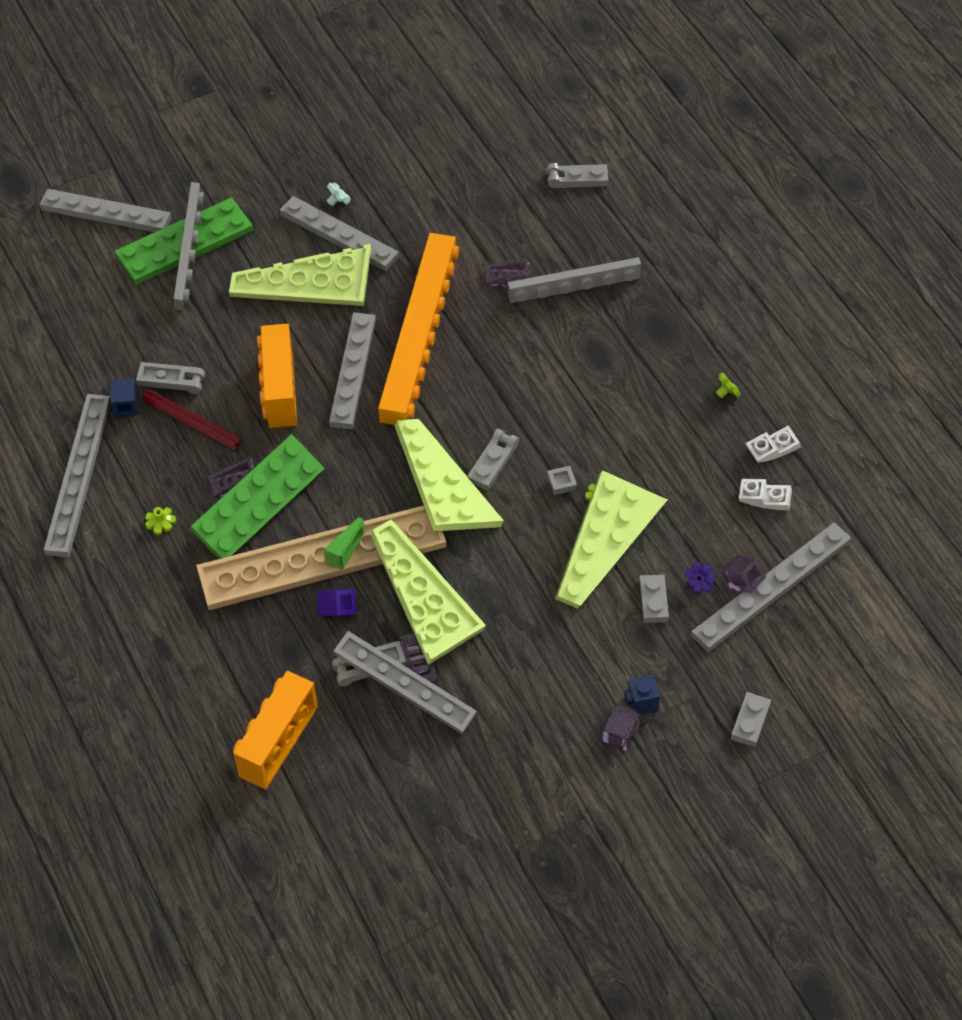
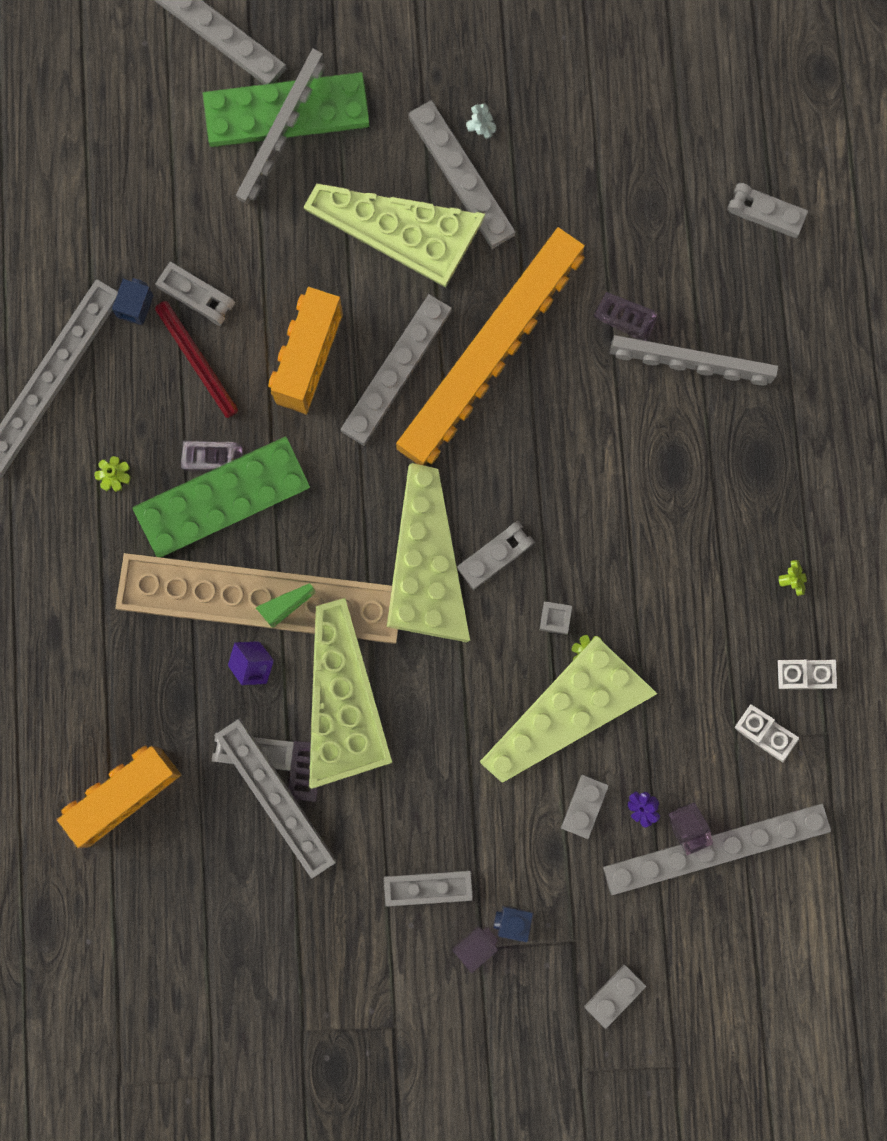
camera: 20 degrees right, 25 degrees up
none -> light grey plate [384,871,472,906]

